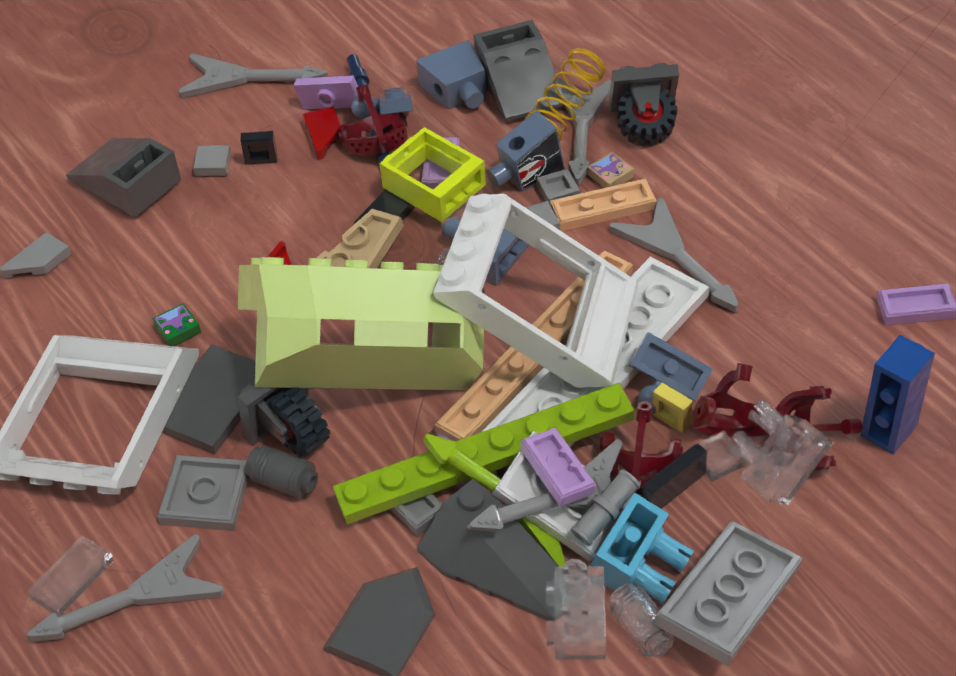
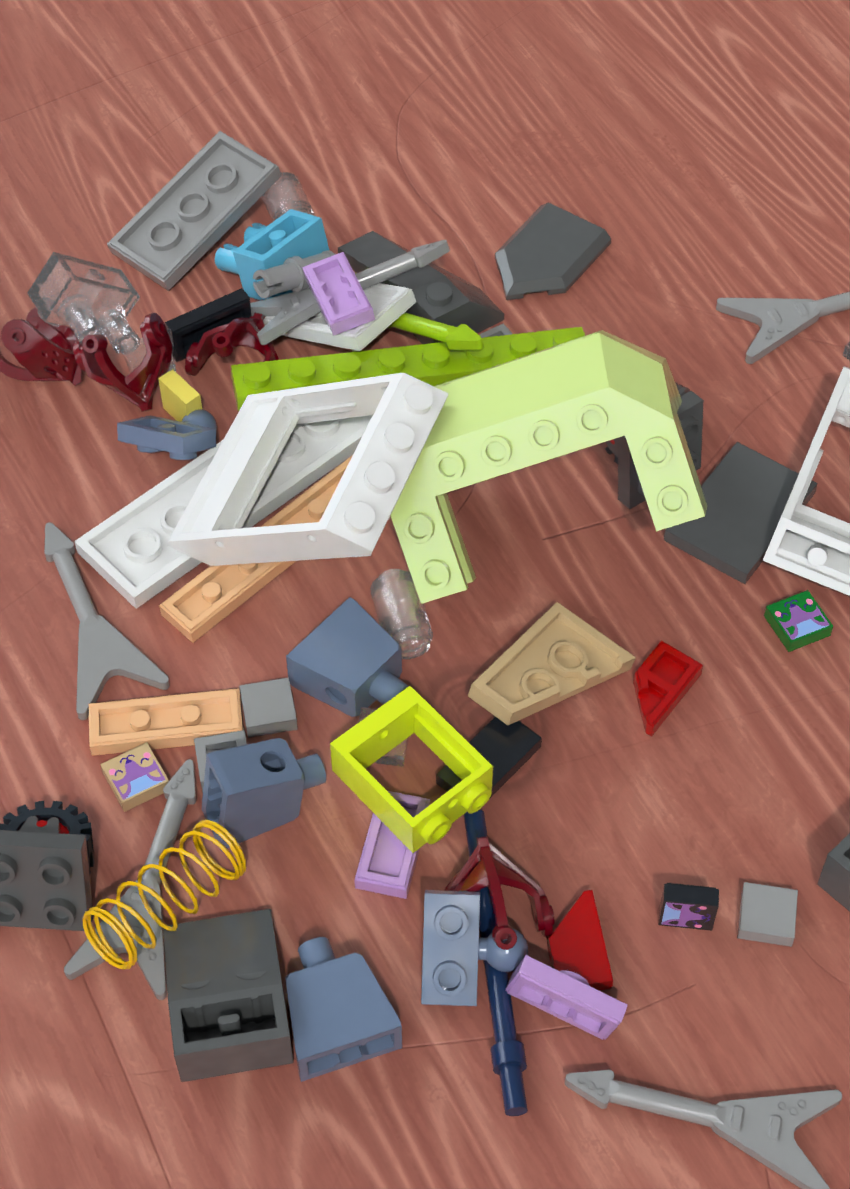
camera: 175 degrees left, 5 degrees up
light grey tile [157,455,249,531] -> none
clear brick [546,559,606,660] -> none

